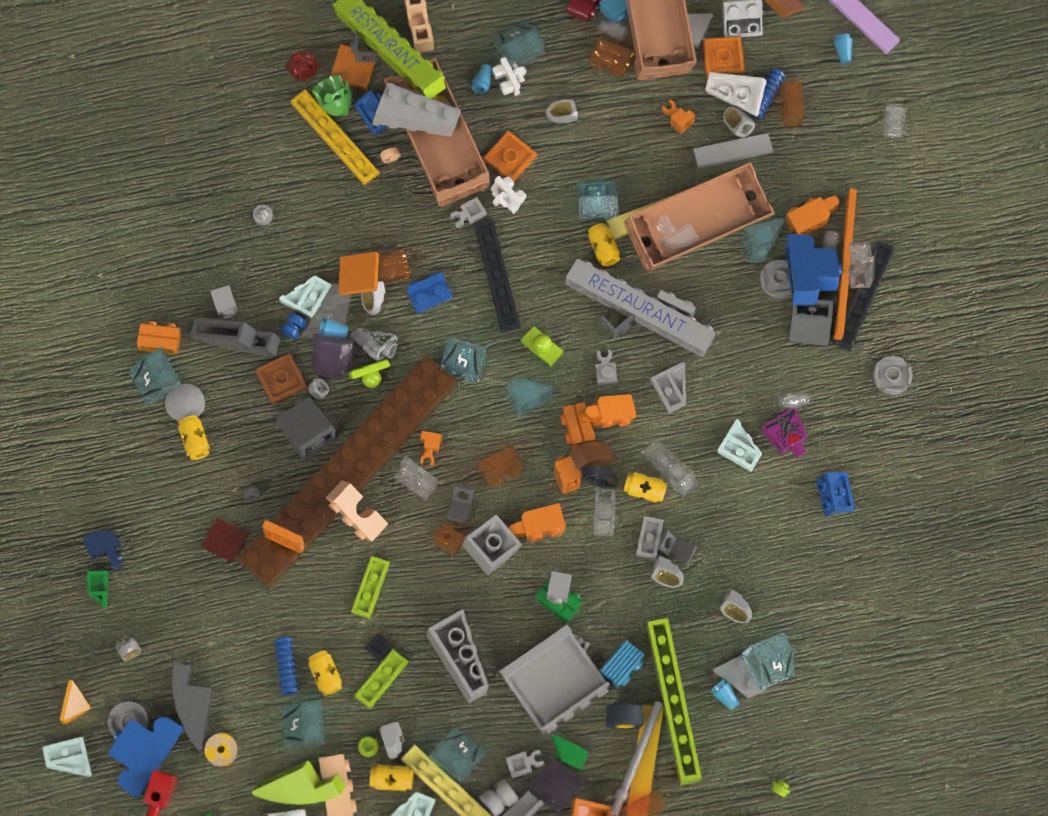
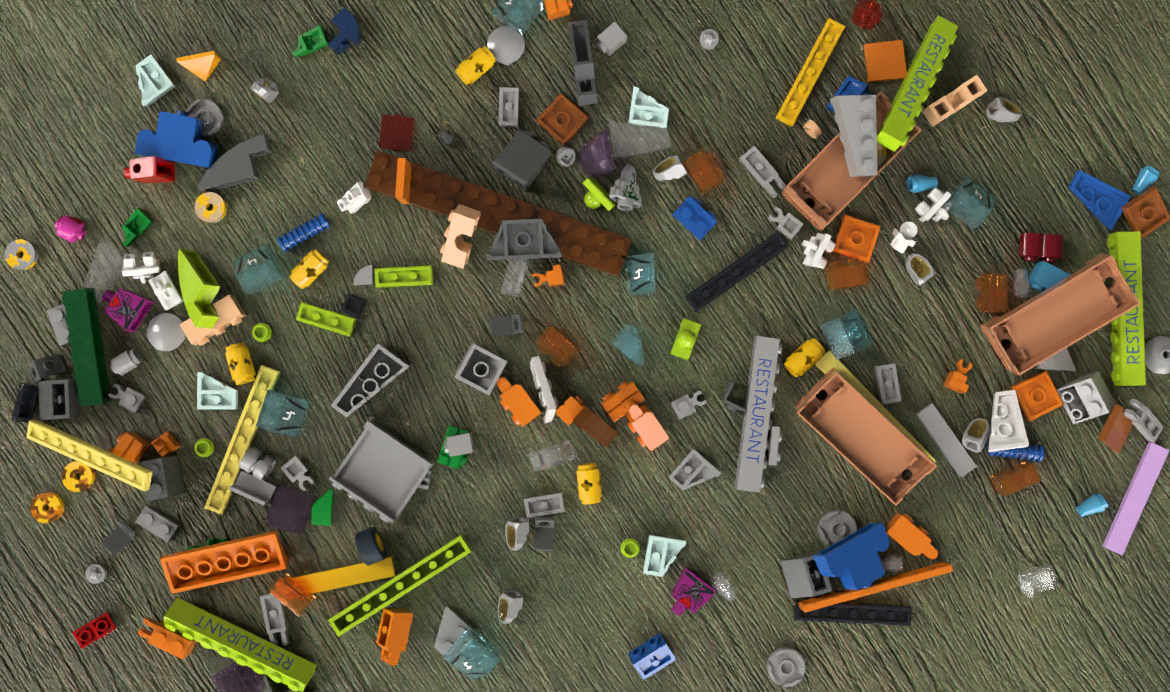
camera: 70 degrees right, 15 degrees up
blue wheel [280,313,307,340] -> none
bright green helmet [311,74,352,116] -> none
dark azure cone [318,318,348,338] -> none
orange tile [339,252,379,296] -> none
dark grey bracket [351,31,378,62] -> none
light grey rock [379,722,405,759] -> none
clear orange brick [432,524,465,558] -> none
black beam [581,466,618,488] -> none
dark azure brick [600,640,645,689] -> none
light grey bar [610,701,663,816] -> none
clear slope [642,440,699,498] -> none
clear brick [656,213,700,251] -> none
dark azure cone [711,679,740,710] -> none
clear light blue slope [742,218,784,263] -> none
clear brick [848,242,875,288] -> none
none -> white hips [337,181,371,214]
none -> light grey tile [354,265,374,285]
none -> orange hinge [376,608,413,666]
none -> dark grey wing [487,219,562,260]
none -> light grey plate [499,87,519,127]
none -> white wing [530,356,558,423]
none -> lime plate [621,538,640,558]
none -> light grey hinge [739,146,786,198]
none -> clear orange brick [824,258,869,291]
none -> light grey plate [875,363,902,404]
none -> white hips [890,221,917,254]

